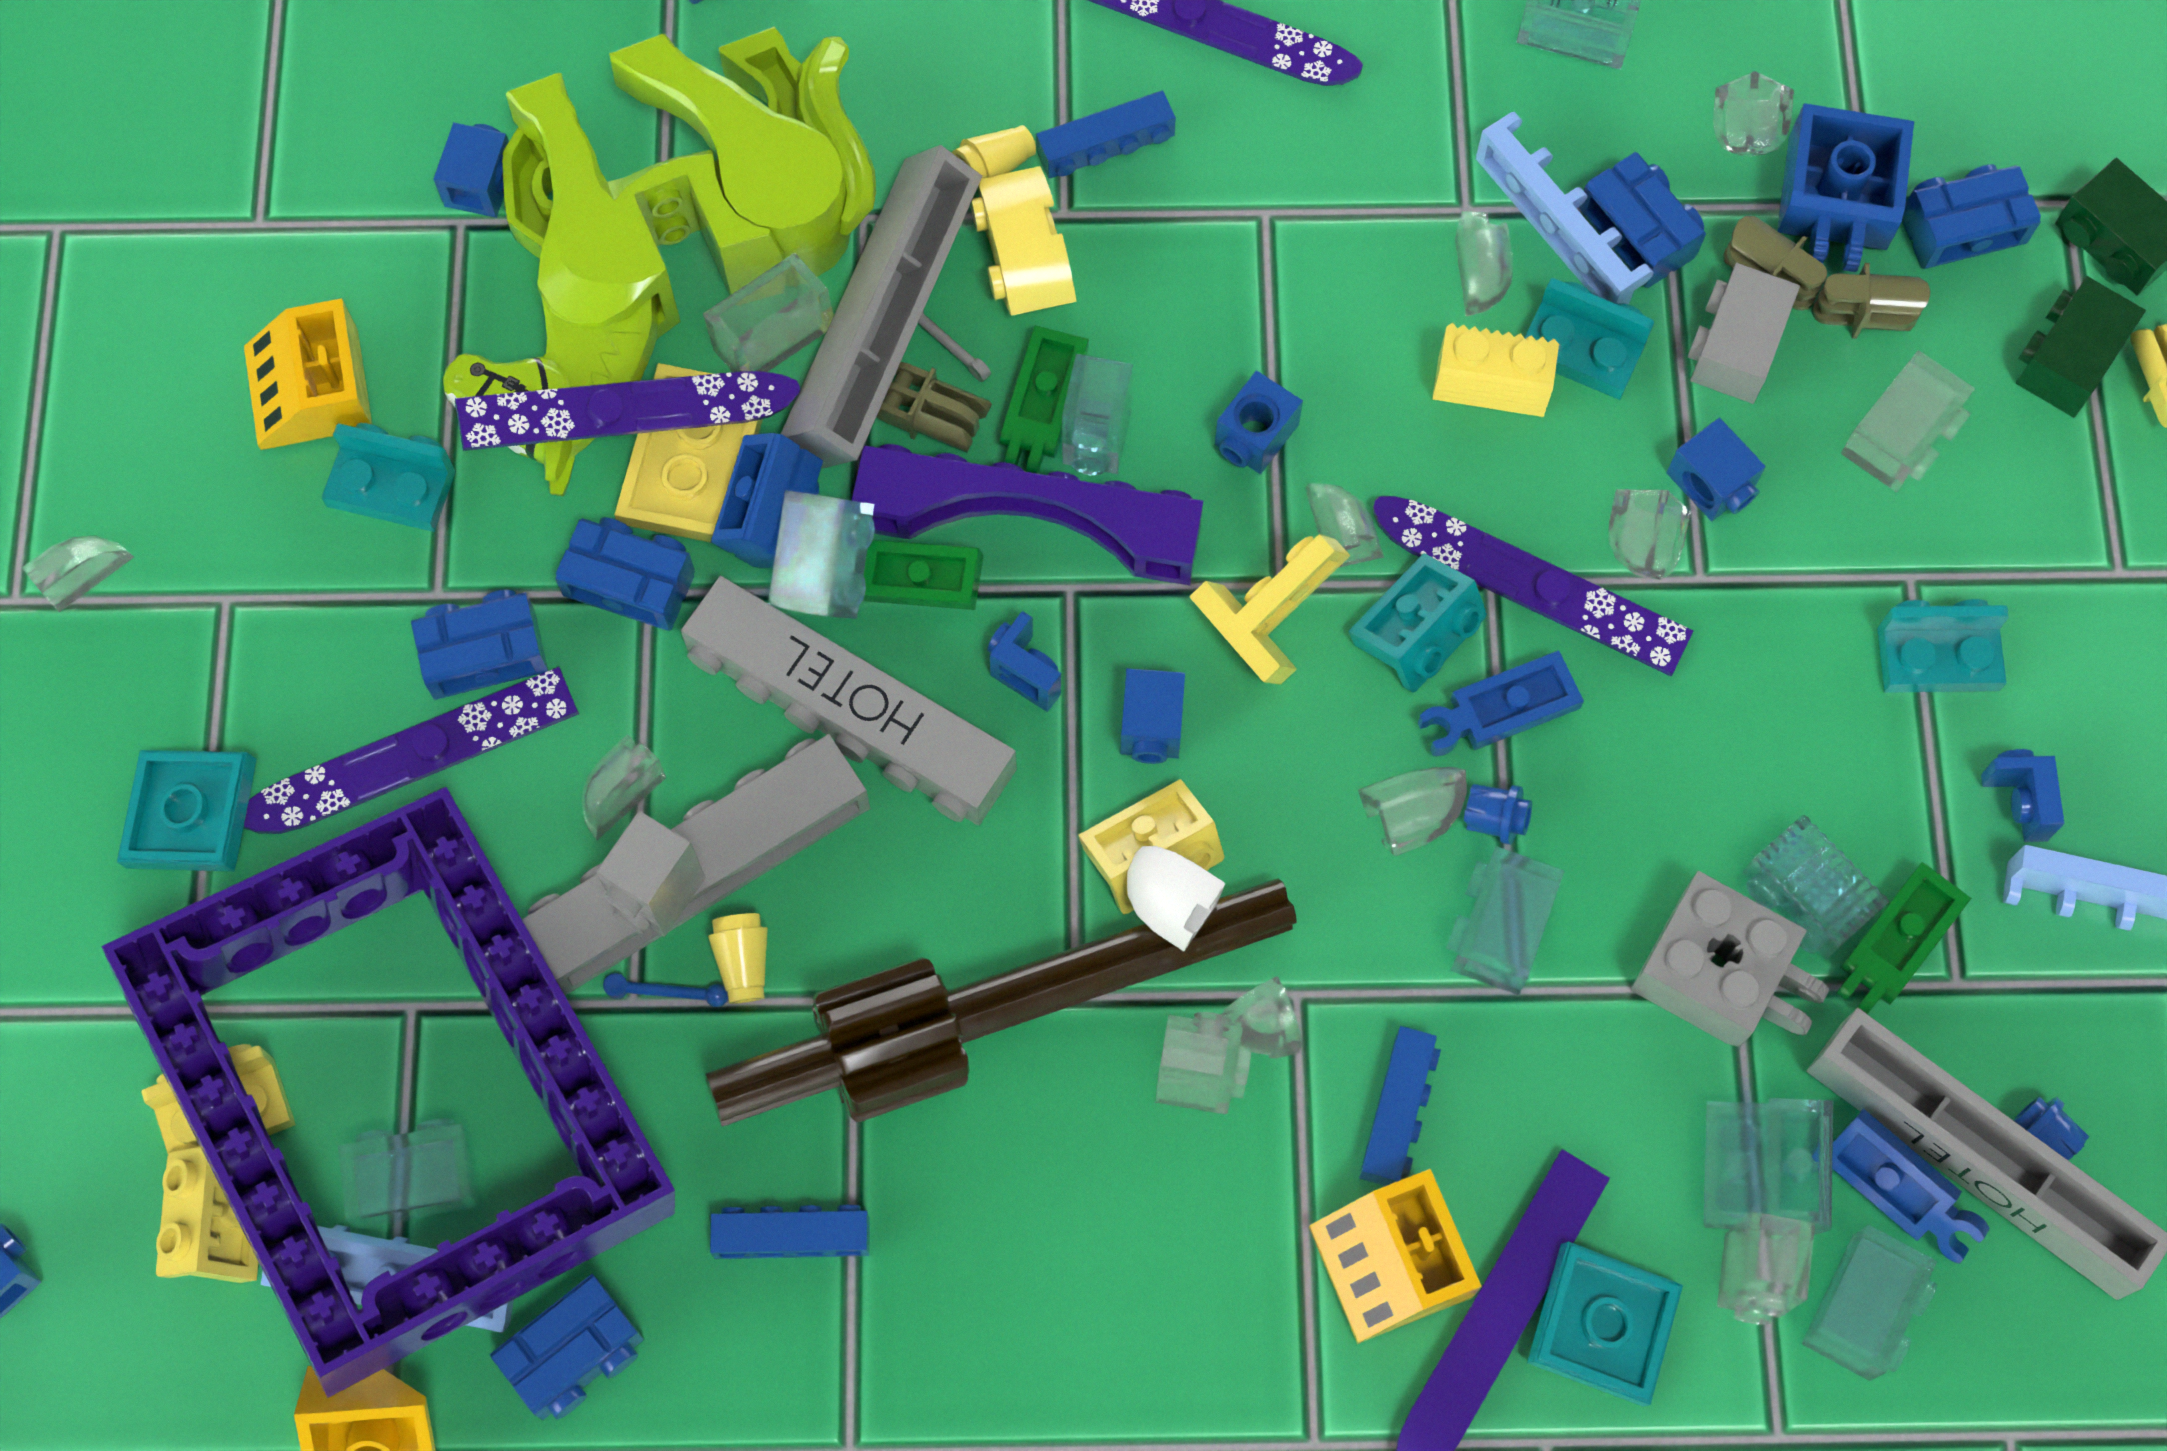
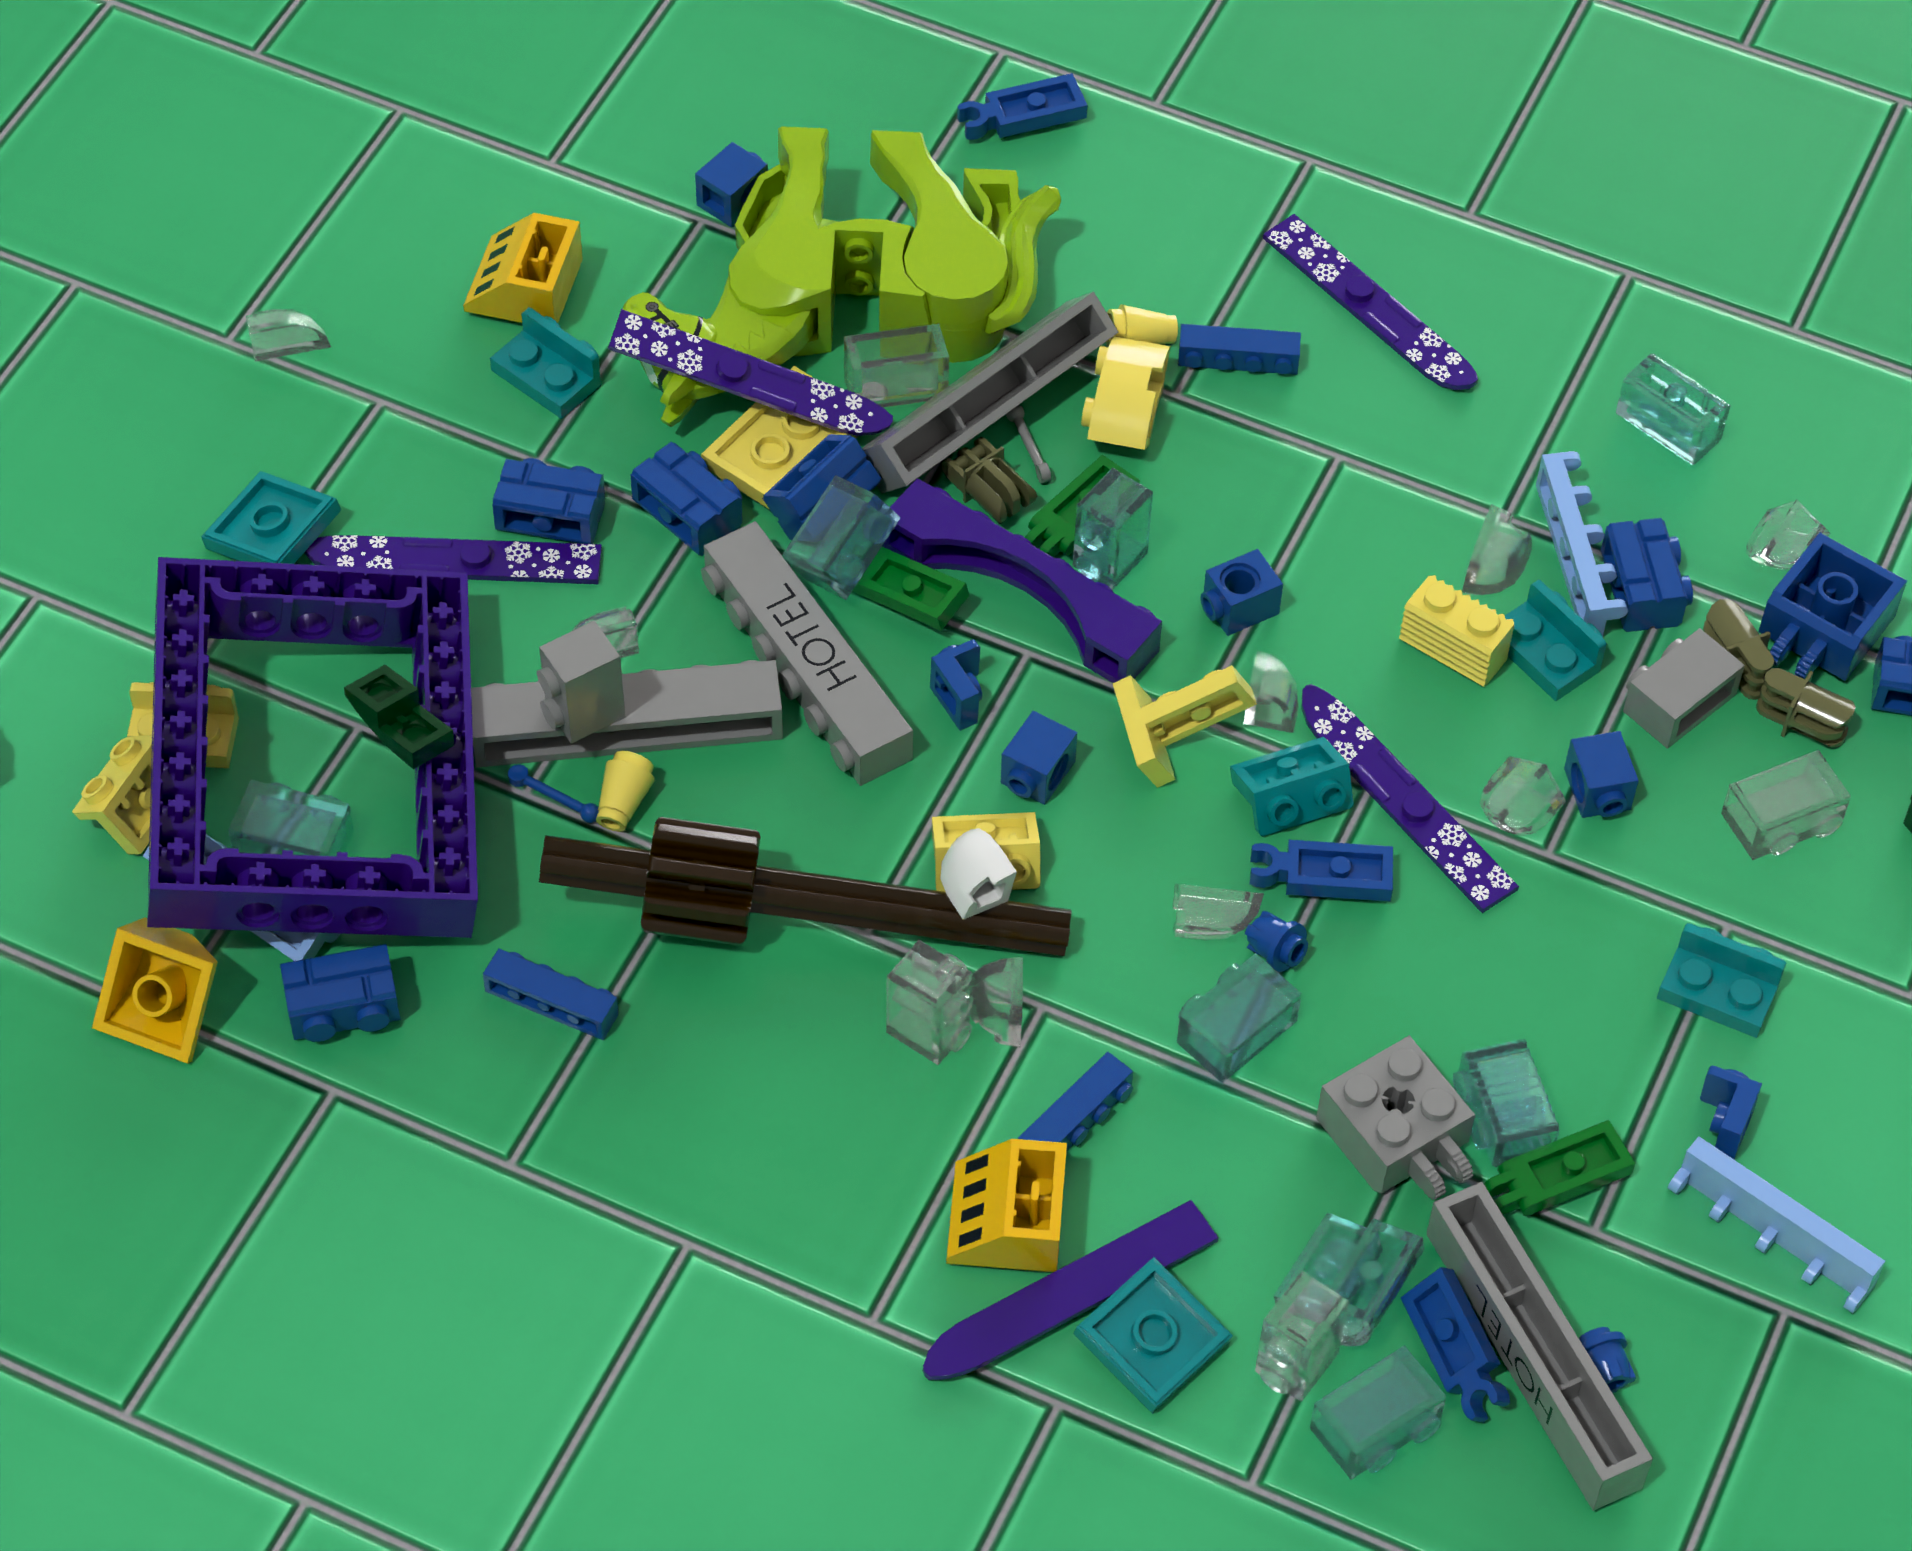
camera: 25 degrees right, 15 degrees down
none -> dark green slope [344,665,454,769]

